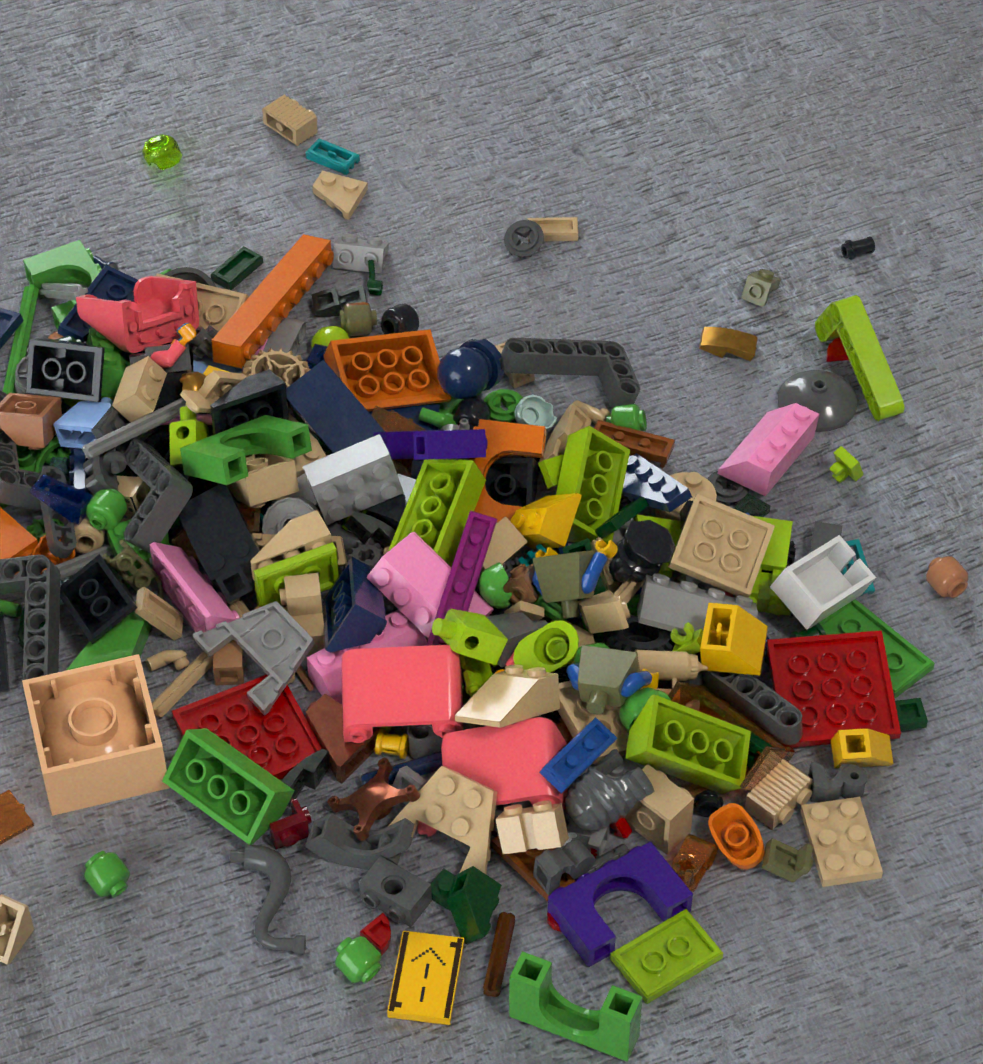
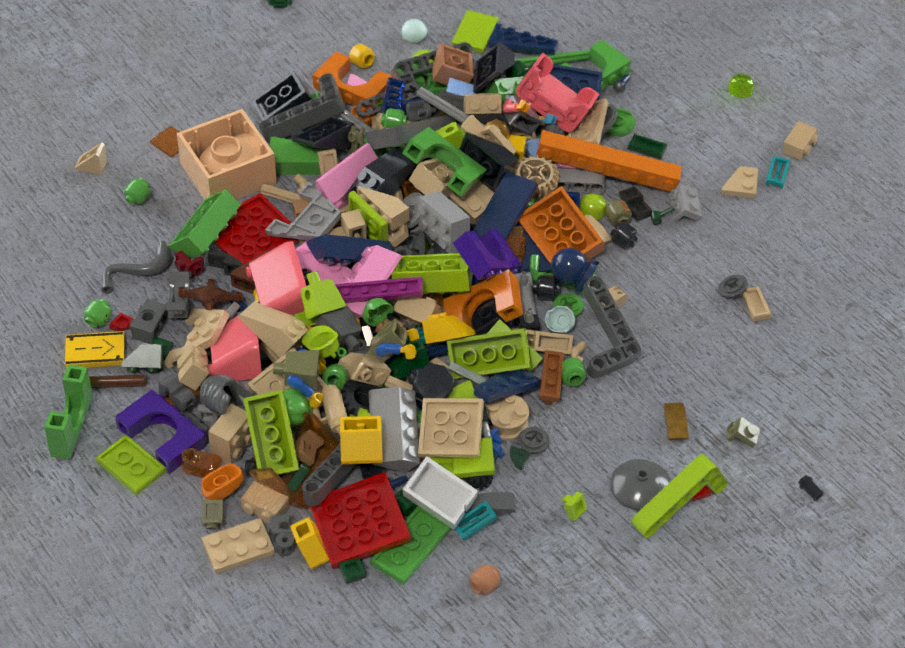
camera: 75 degrees right, 0 degrees up
light grey axle [39,283,88,300] -> none
blue tile [539,717,617,794] -> none
bright pink slope [717,403,819,496] -> none

